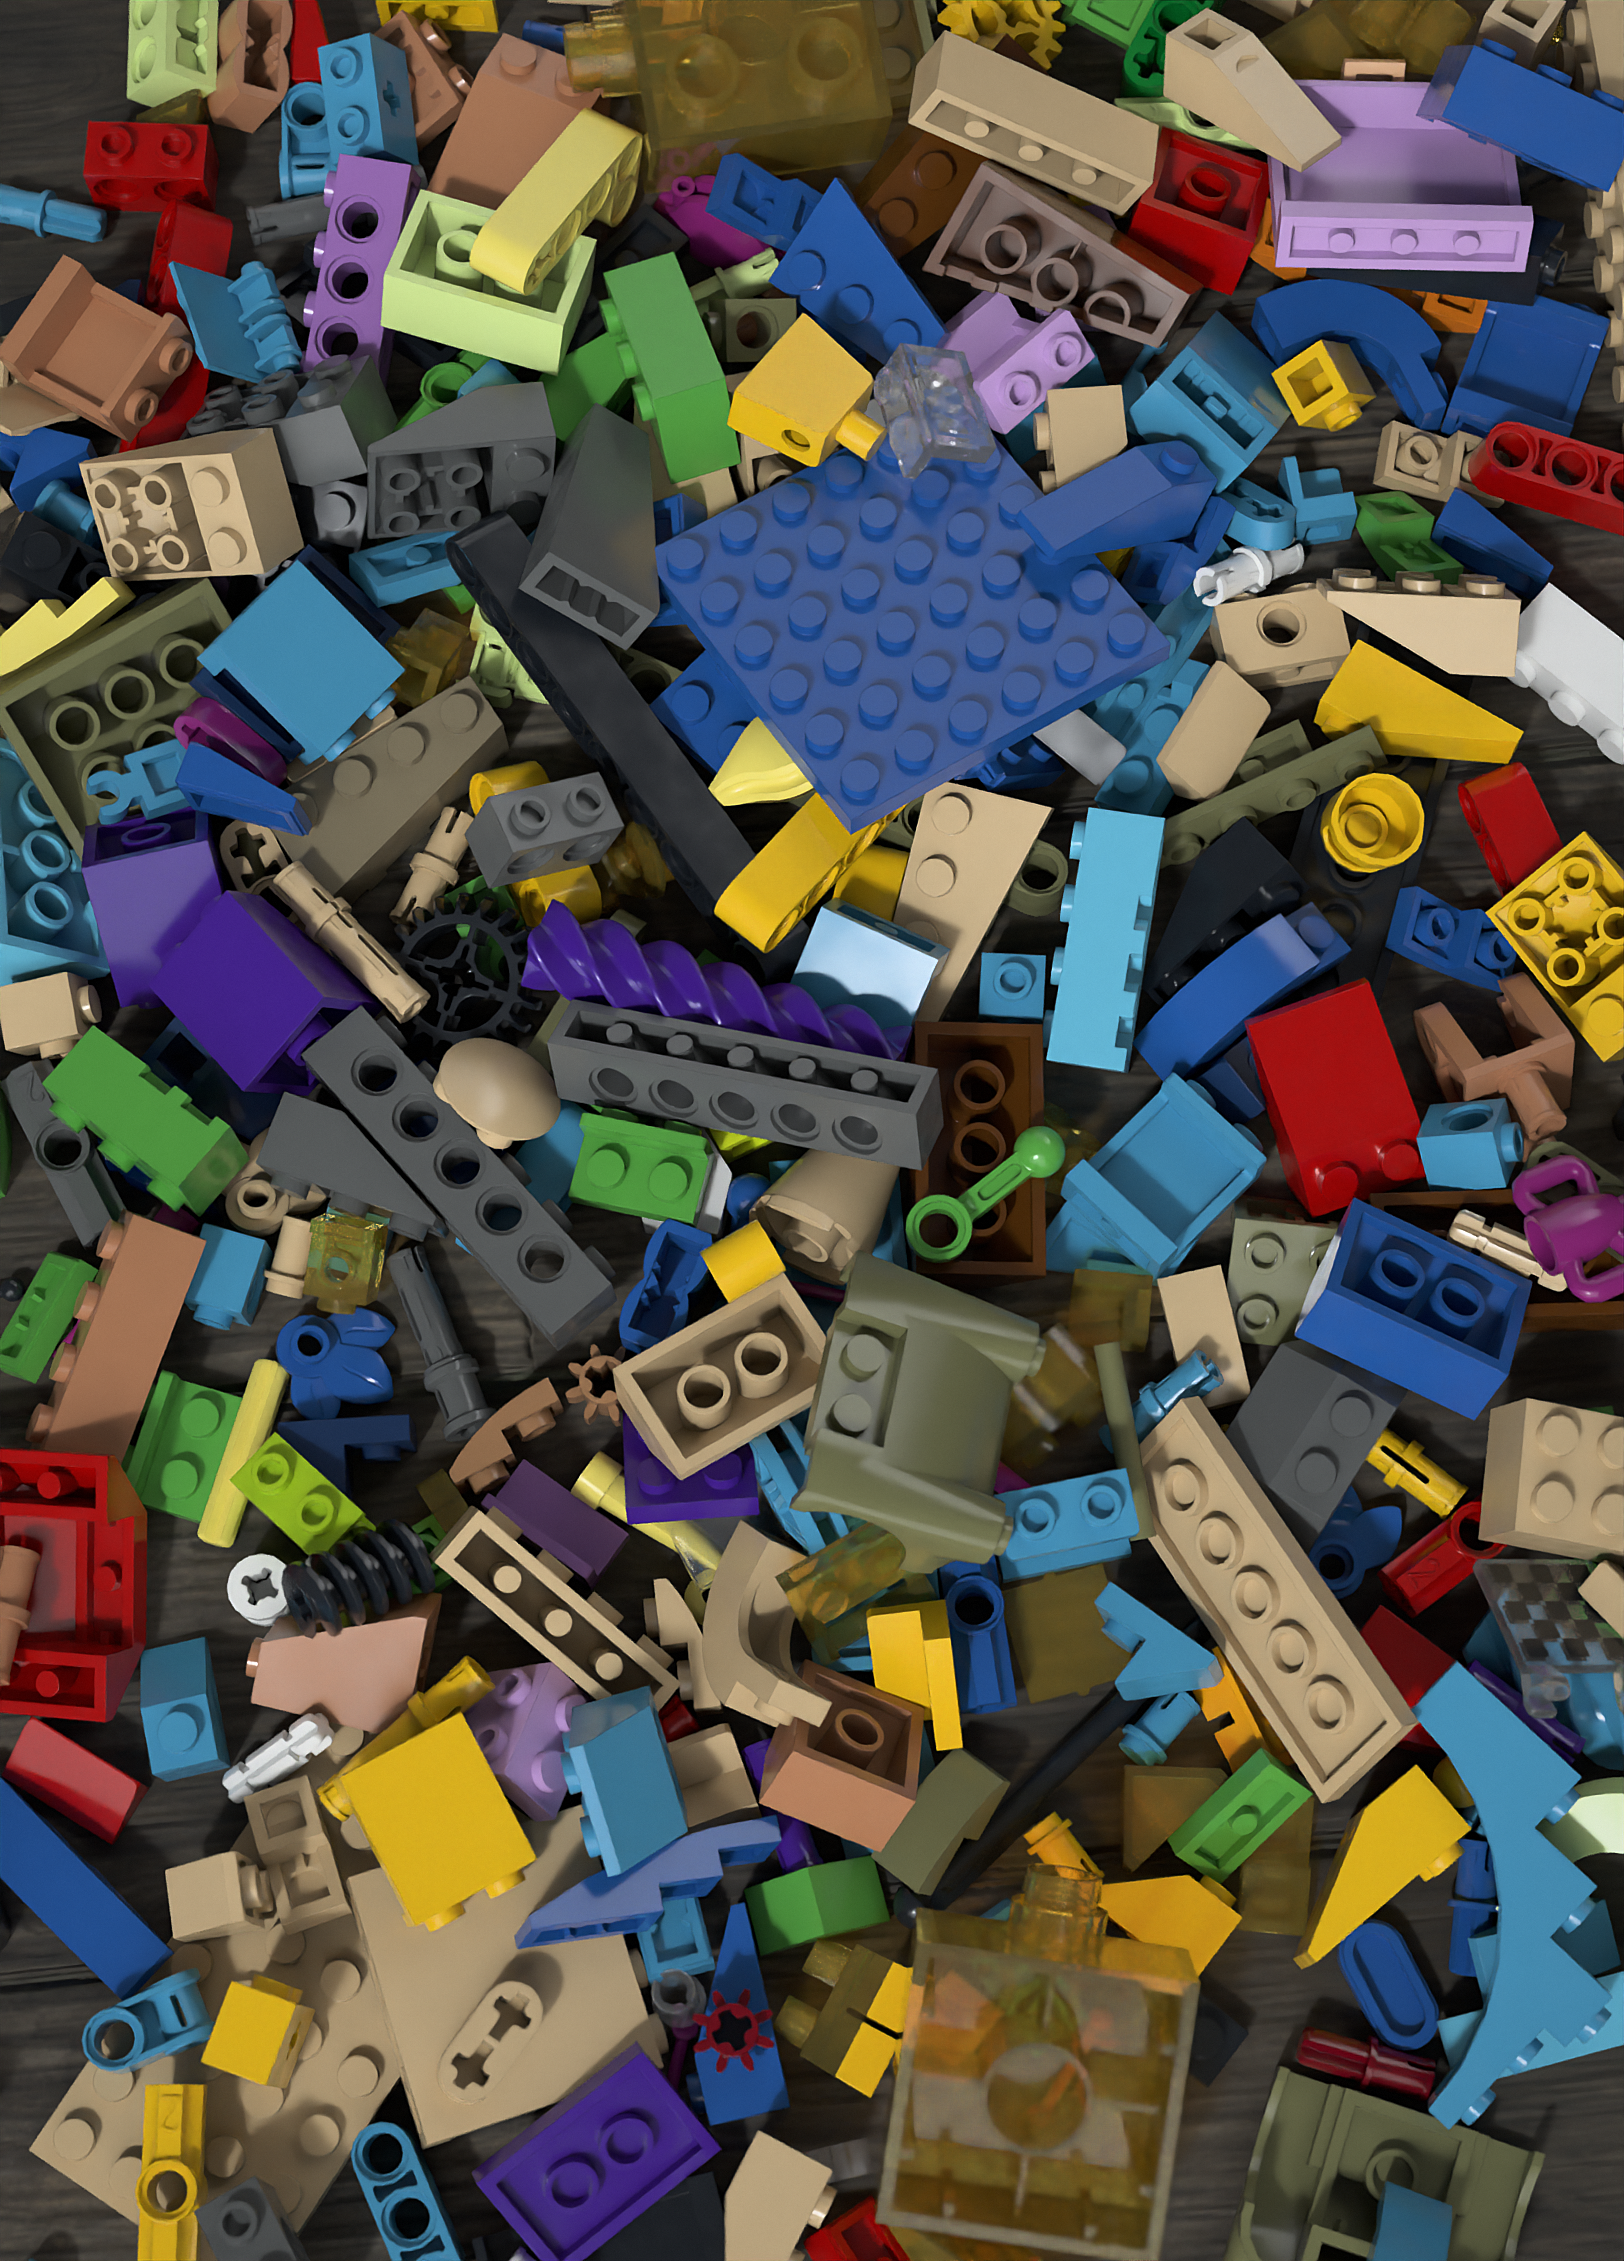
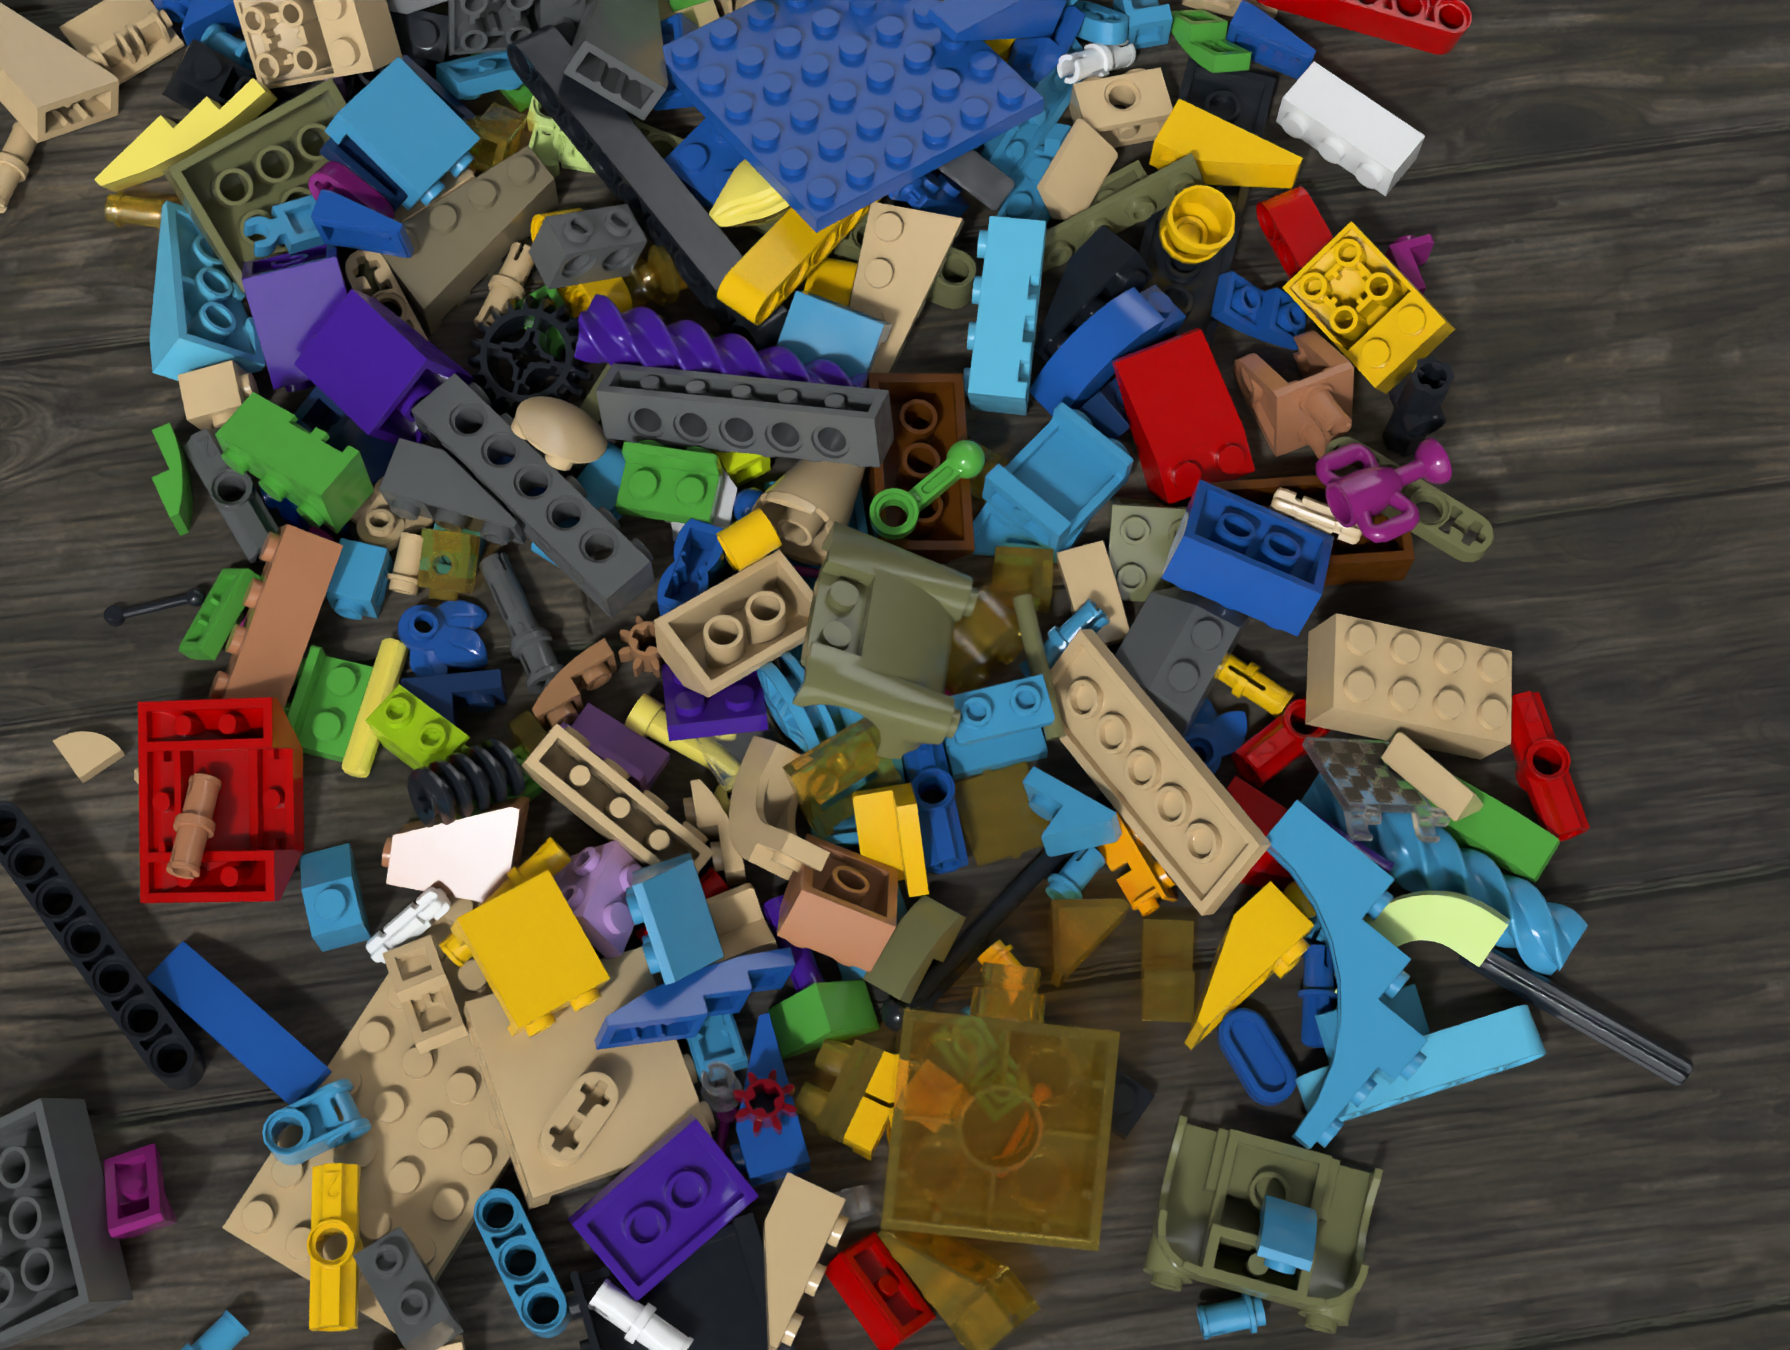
camera: 10 degrees left, 5 degrees down
red slope [1,1716,149,1845] -> none
tan slope [165,1851,273,1943] -> none
yellow brick [201,1974,315,2089] -> none
white wheel [227,1554,292,1627] -> none
tan pin [270,861,430,1024] -> none
dark azure brick [978,952,1046,1024] -> none
yellow slope [1082,1875,1243,1985] -> none
bright green plate [1167,1747,1313,1884] -> none
dark red axle [1296,2026,1436,2103] -> none
tan slope [1316,568,1521,677] -> none
dark azure brick [1416,1098,1524,1192] -> none

